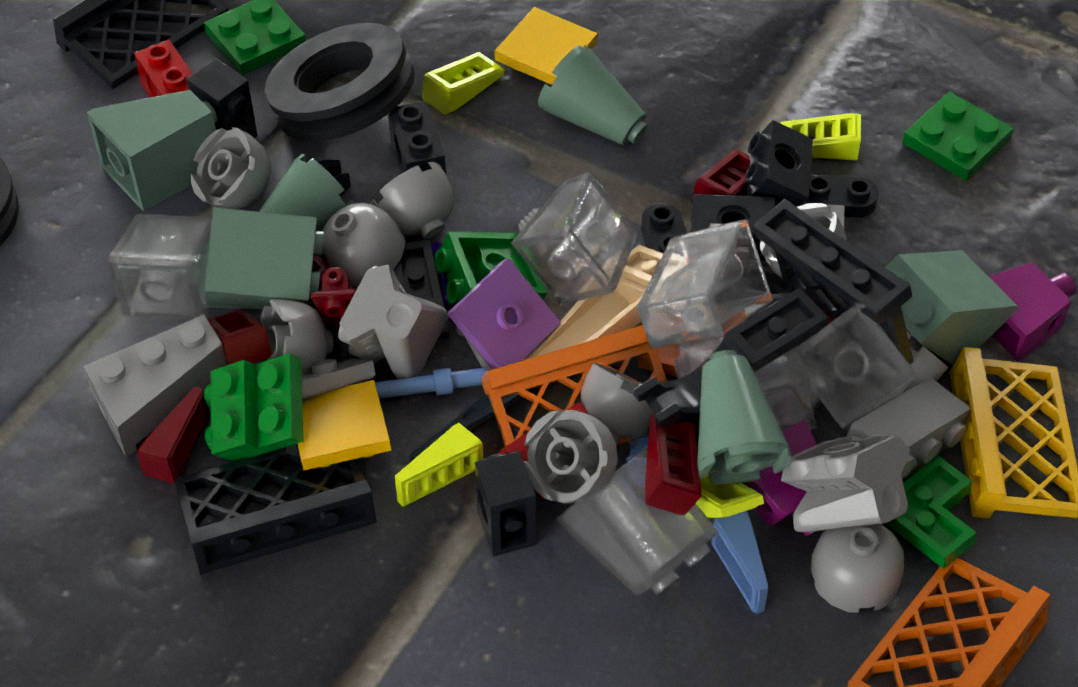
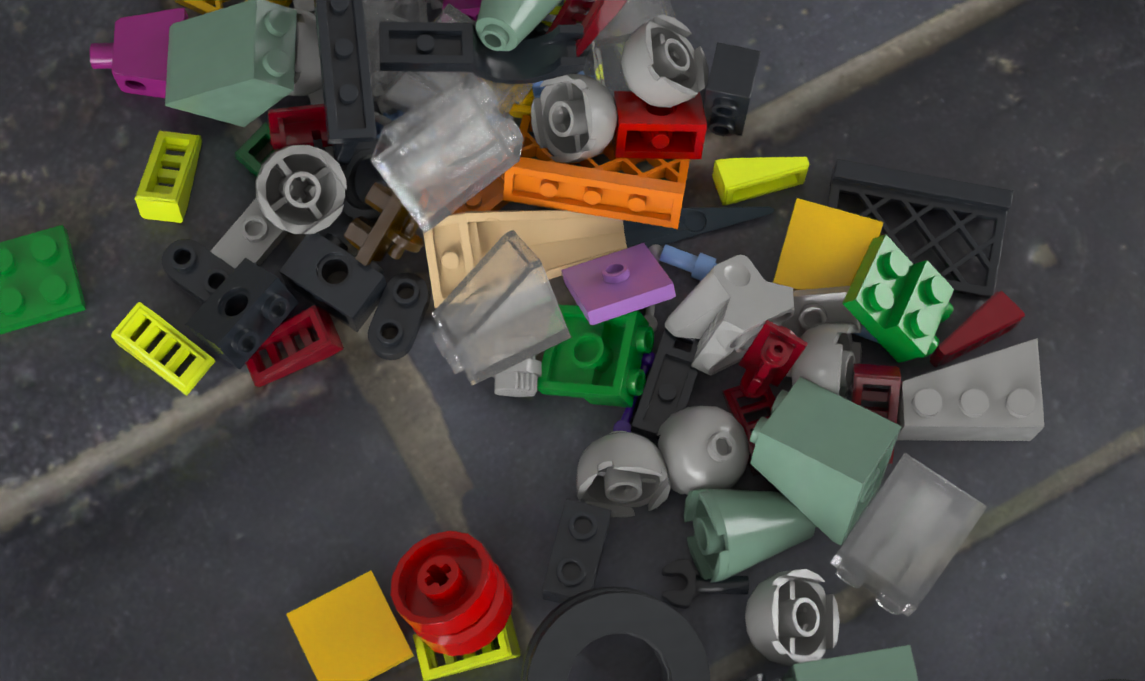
camera: 150 degrees left, 20 degrees up
sand green cone [538,45,648,146] -> none
none -> neon yellow slope [135,131,202,223]
none -> red wheel [391,531,513,656]

